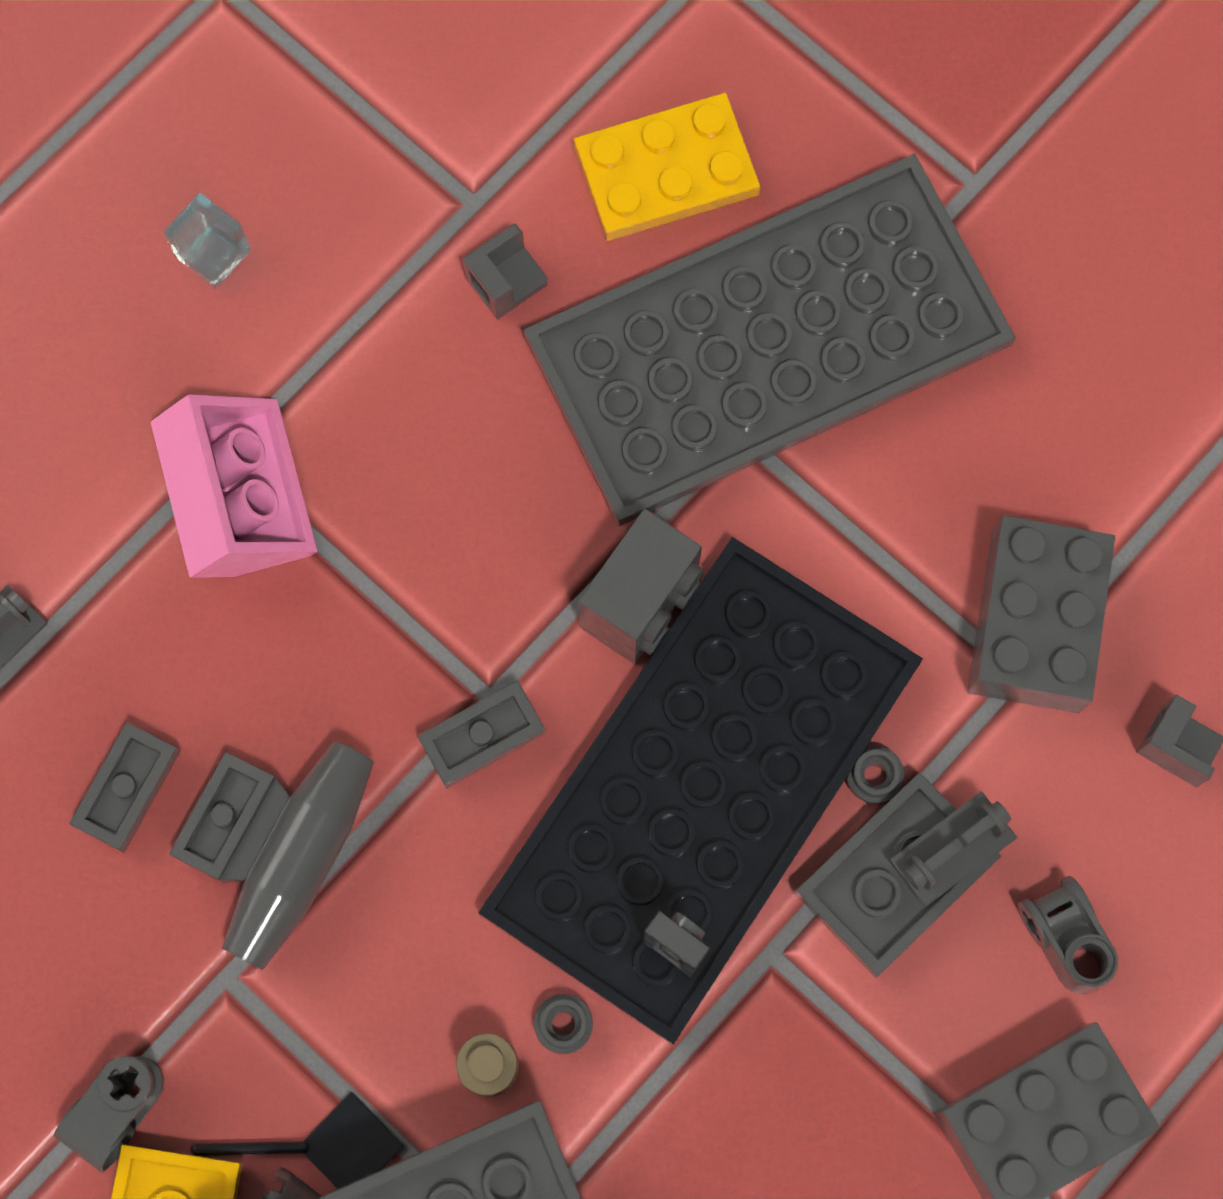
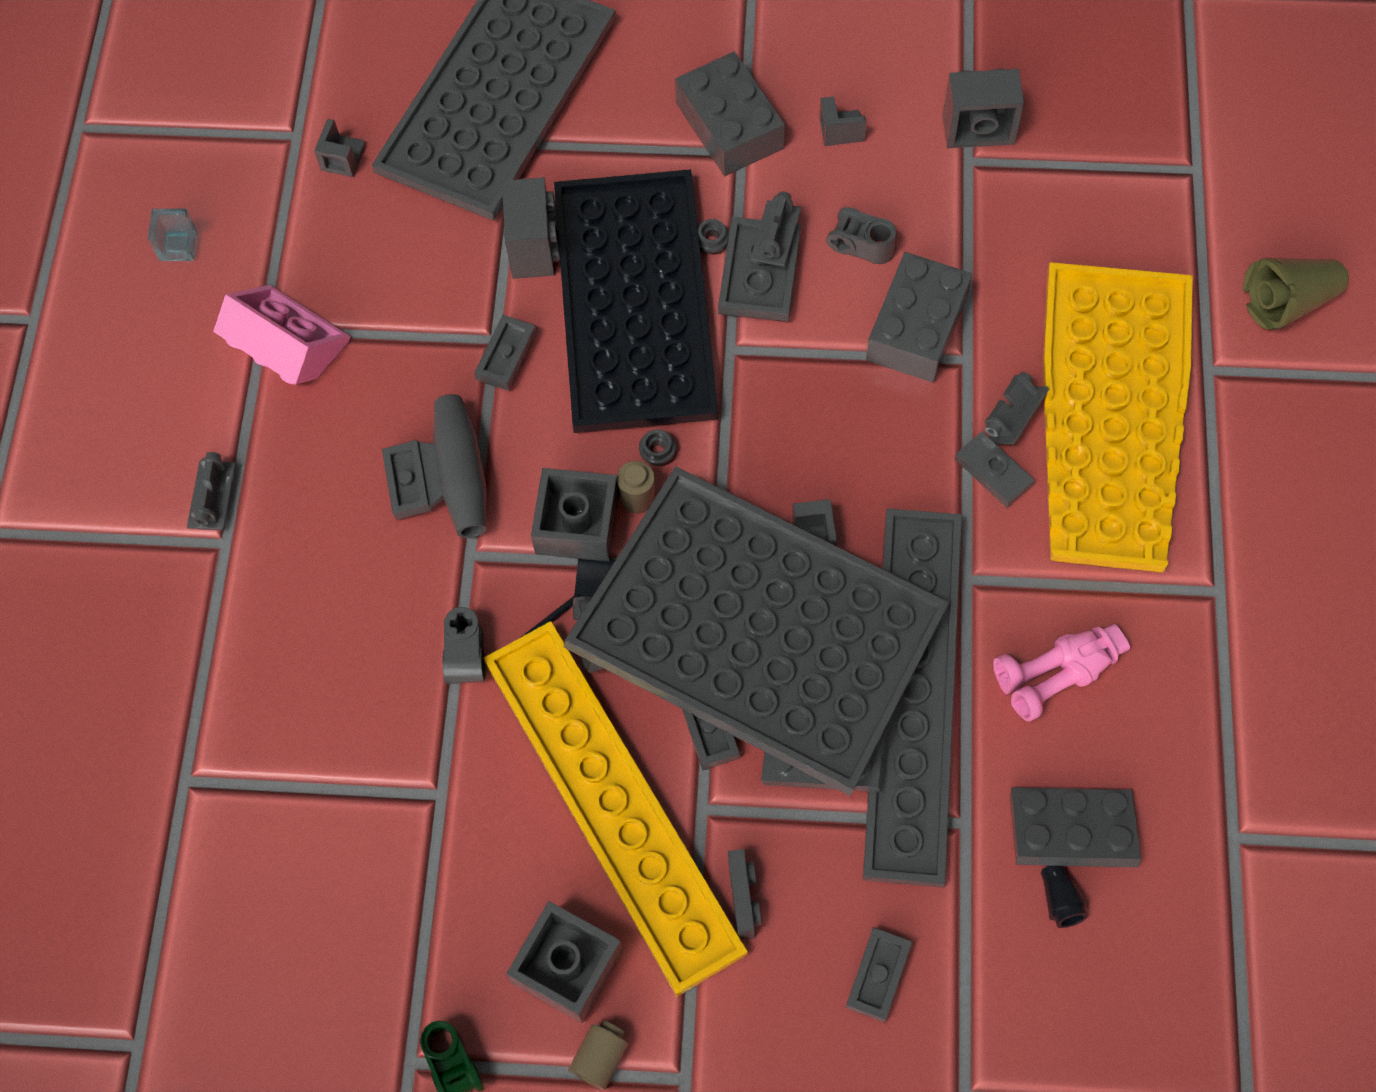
camera: 35 degrees left, 10 degrees down
dark grey plate [69,722,181,853] -> none
yellow plate [573,92,760,241] -> none
dark grey plate [643,911,709,977] -> none
none -> dark grey brick [531,468,619,562]

